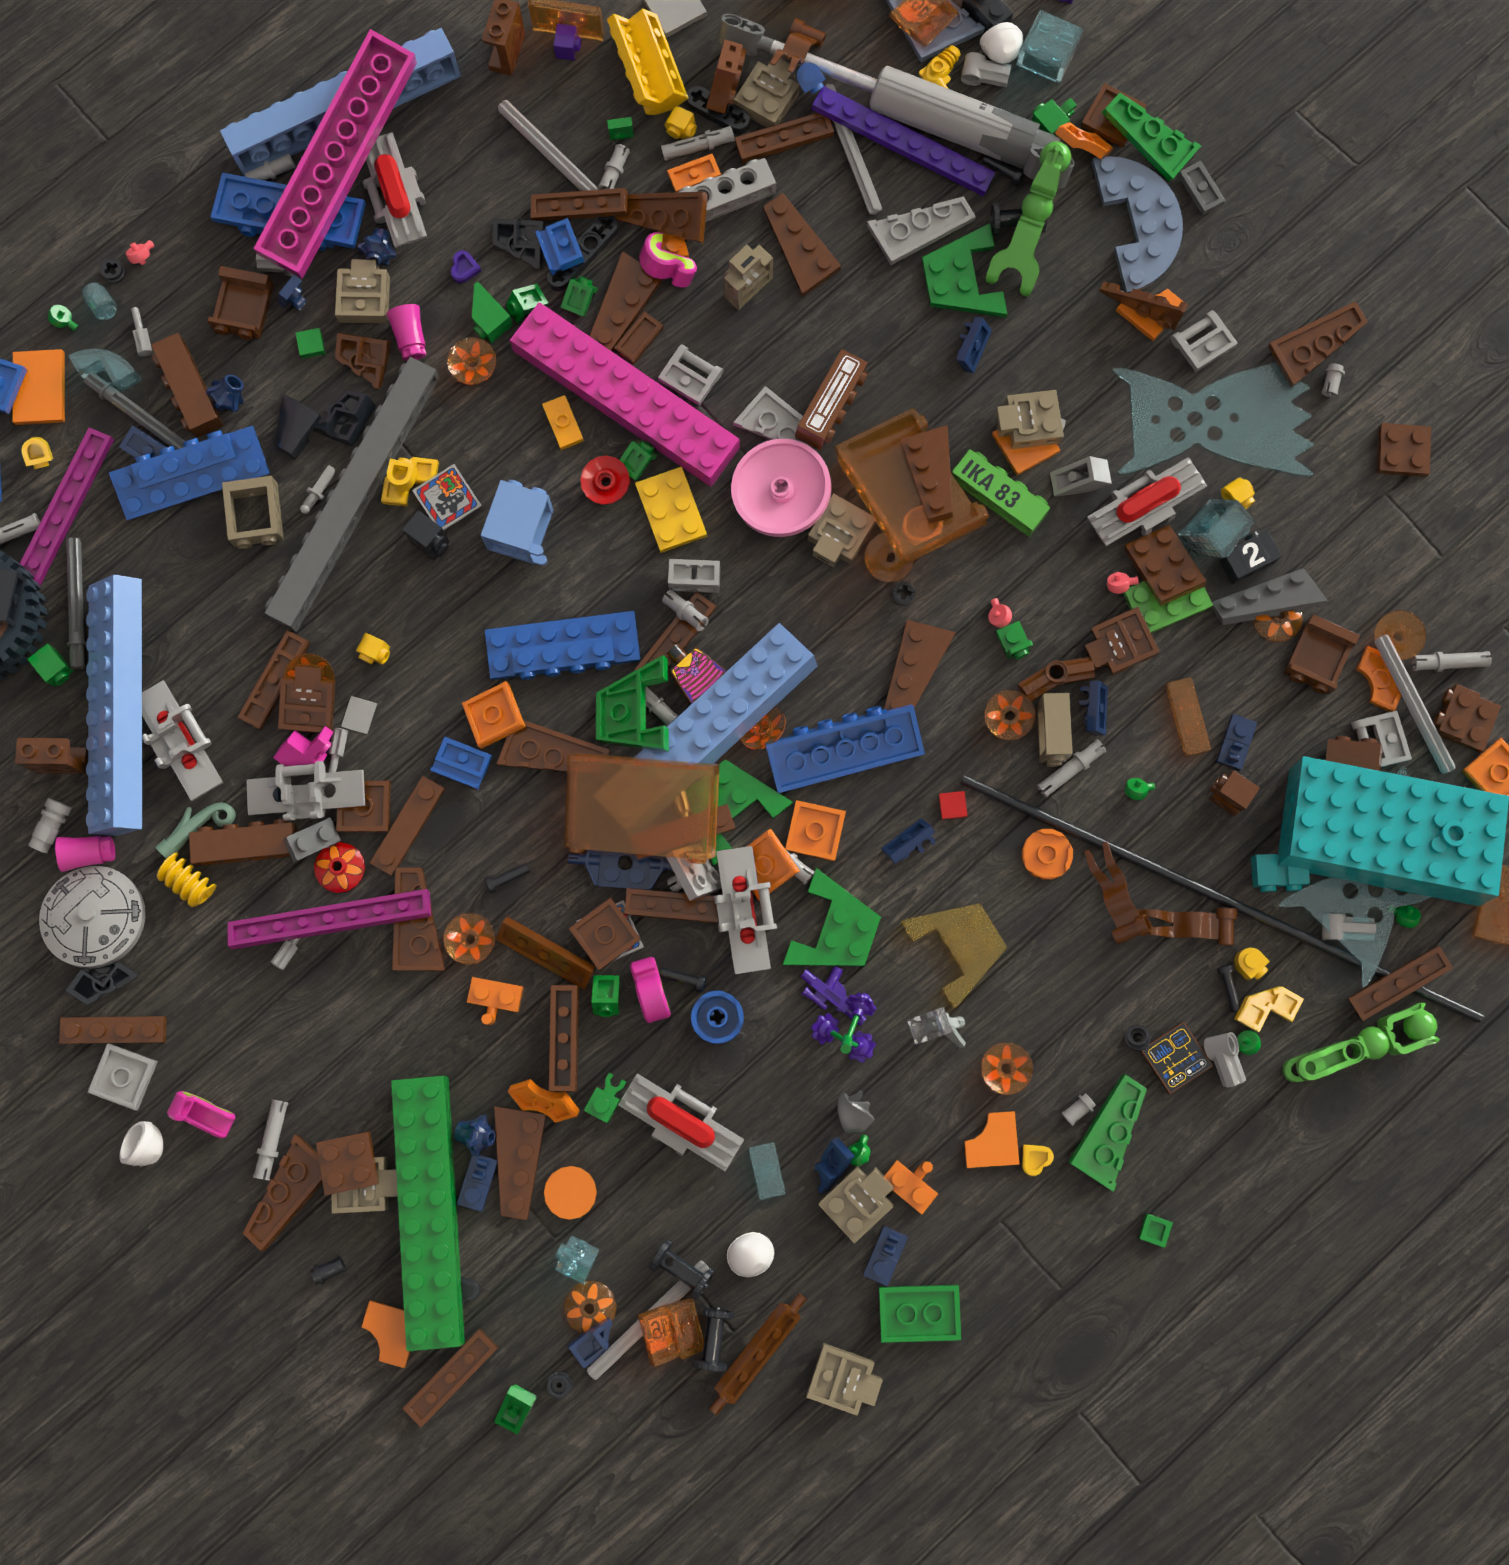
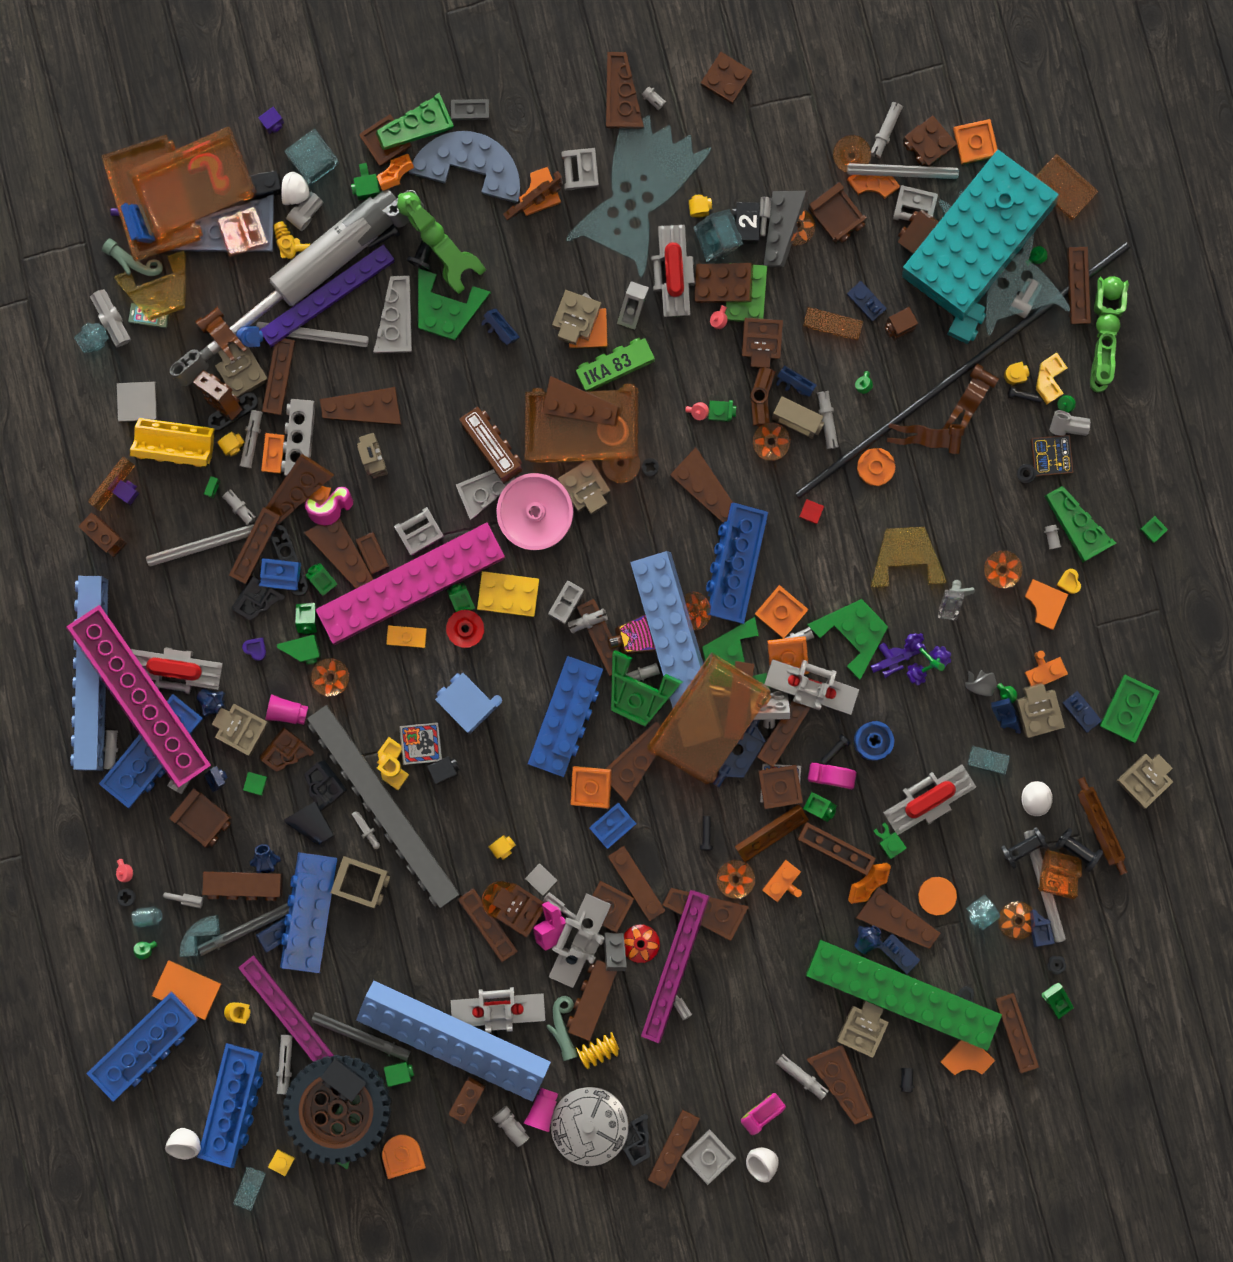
camera: 65 degrees left, 5 degrees up
reddish brown plate [316,1132,379,1195] -> none
dark blue plate [881,818,935,863] -> none
none -> light grey axle [759,197,772,236]

